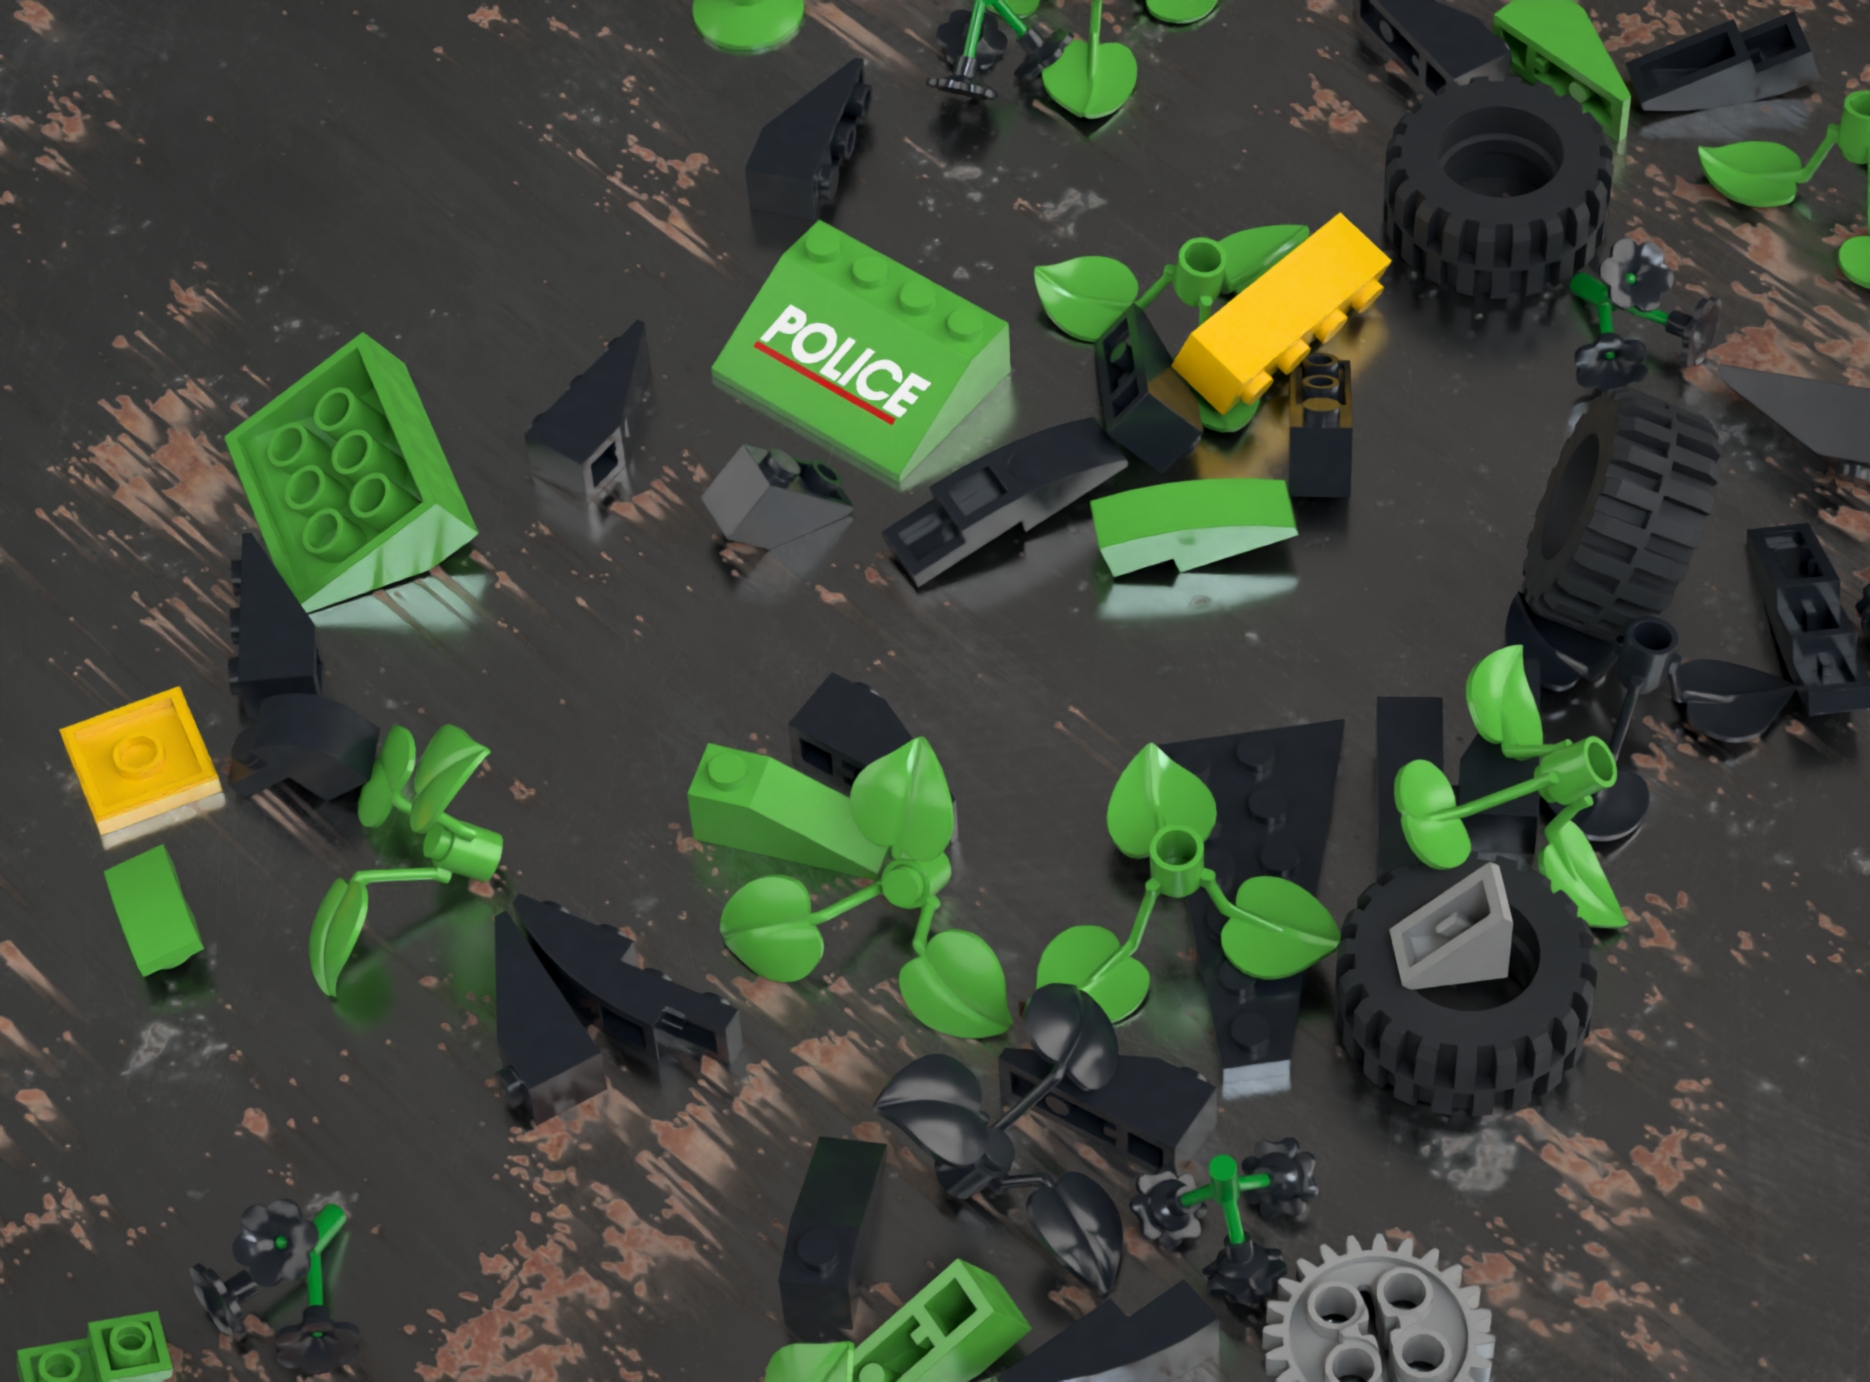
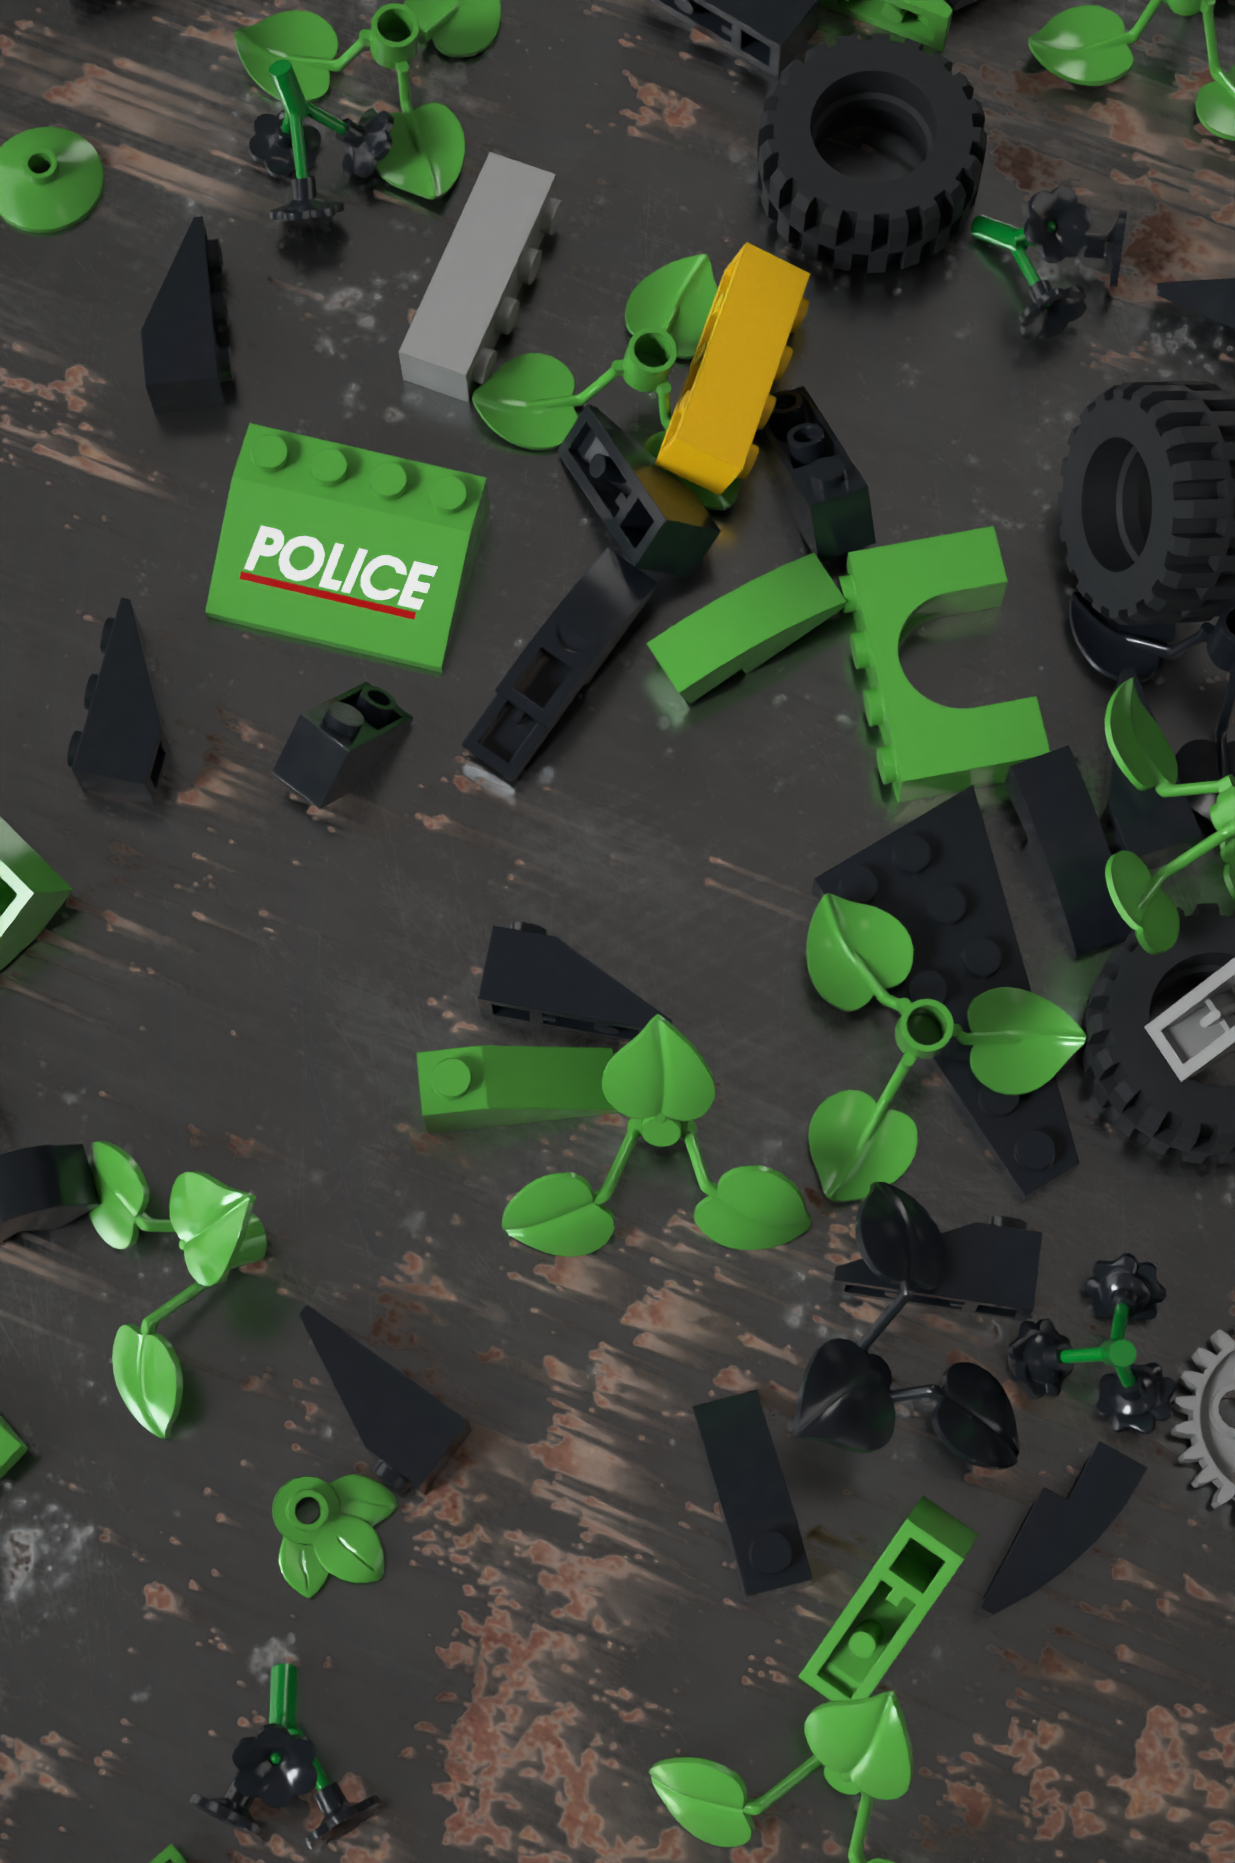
camera: 25 degrees left, 20 degrees up
black slope [512,893,744,1066] -> none
none -> bright green plate [272,1474,398,1598]
none -> light grey brick [399,152,564,403]
none -> bright green arch [837,526,1051,803]

